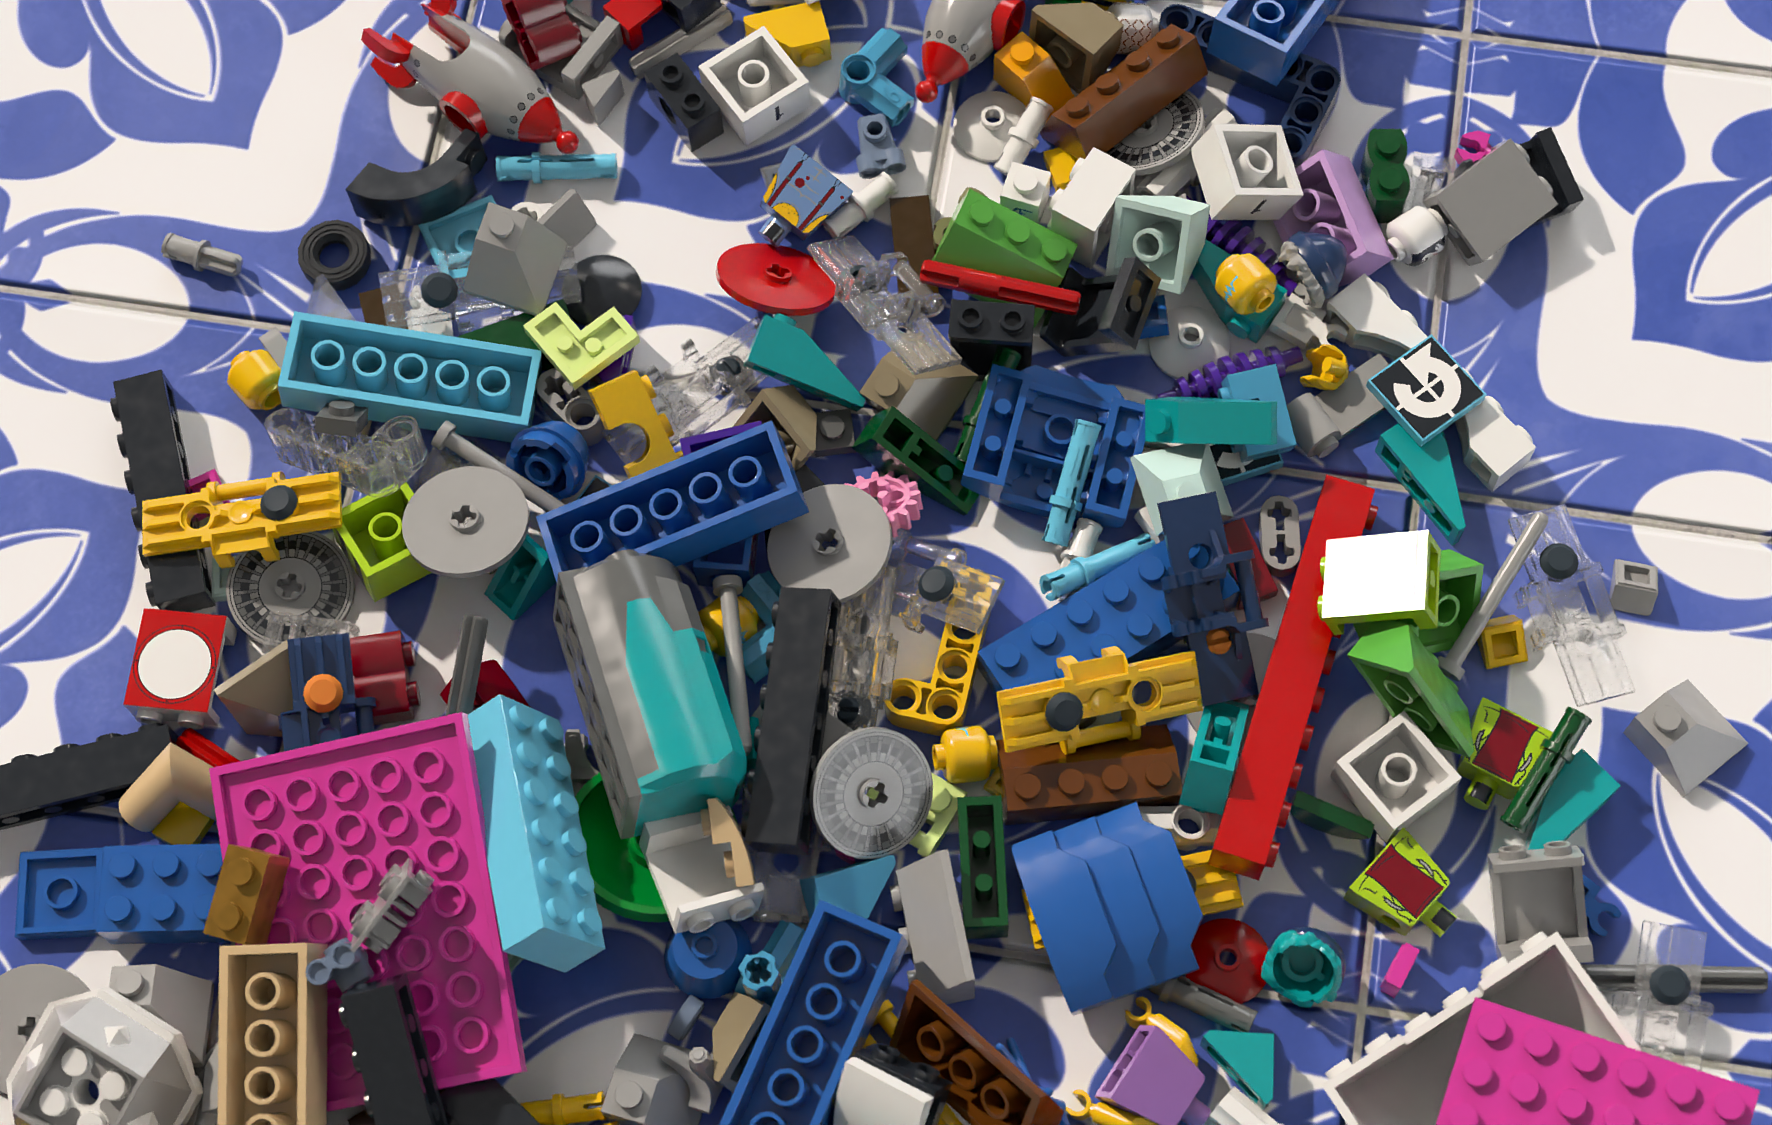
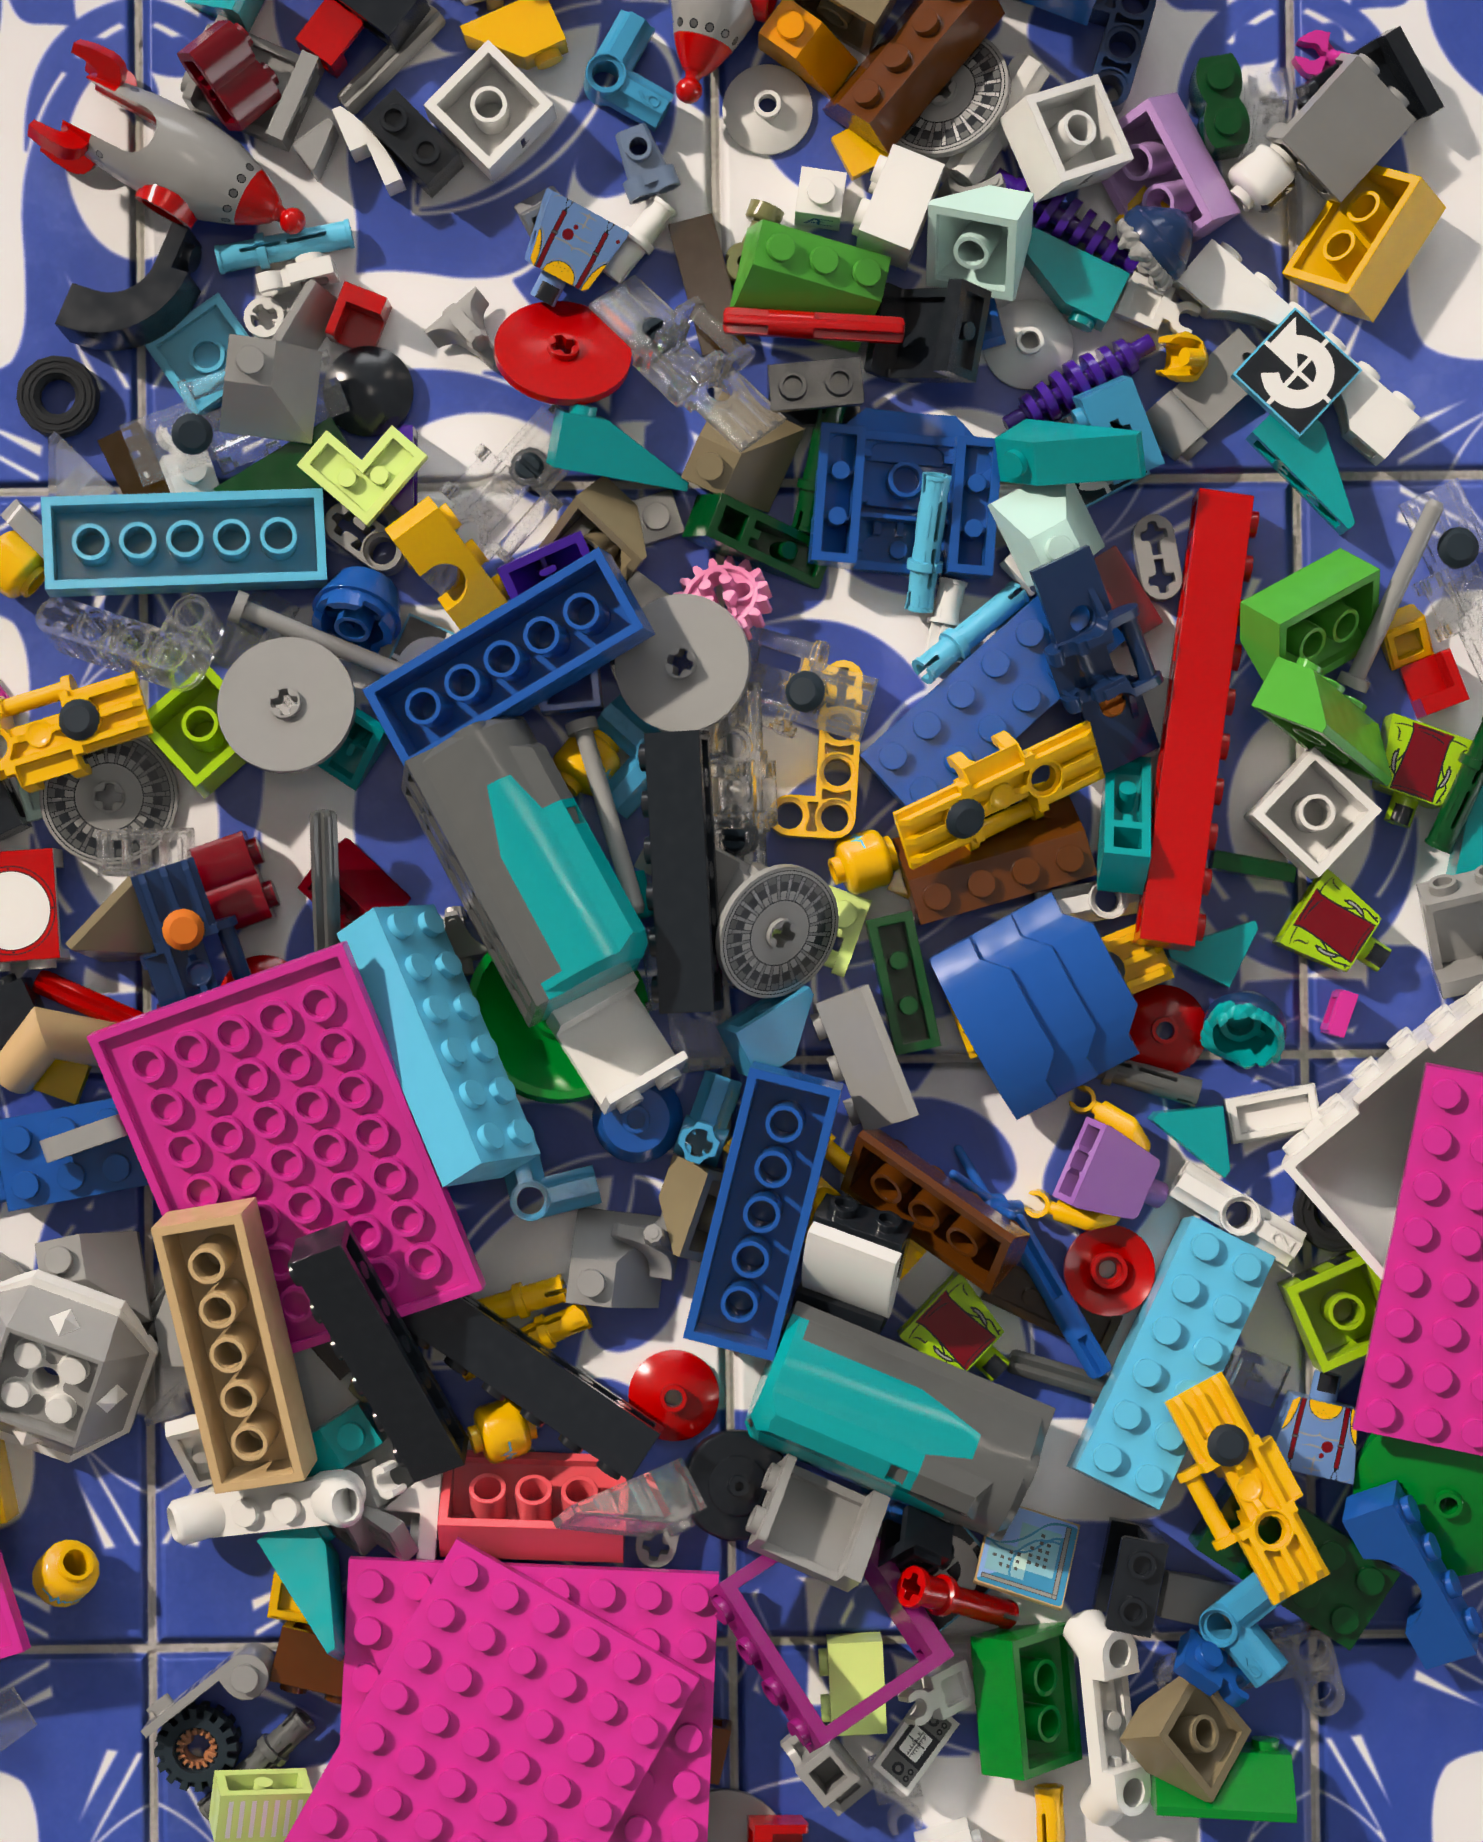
camera: 10 degrees left, 20 degrees up
pearl gold brick [203,844,291,945] -> none
sand blue plate [306,937,375,994] -> none
dark grey plate [315,400,368,437] -> none
light grey hinge [349,858,435,954] -> none
sand blue tile [667,995,705,1041] -> none
tan slope [700,798,756,887] -> none
white pin [993,97,1054,176] -> none
yellow head [1215,253,1277,315] -> none
panel [1317,530,1441,635] -> none
none -> light grey beam [39,1114,128,1163]
none -> white plate [255,252,340,298]
none -> red panel [325,281,392,349]
none -> white slope [332,106,406,197]
none -> light grey piece [424,286,496,369]
none -> dark azure piece [504,1129,602,1221]
none -> teal slope [1164,920,1258,987]
none -> white tile [1223,1082,1319,1144]
none -> yellow slope [1282,165,1446,322]
none -> red panel [1399,648,1470,719]

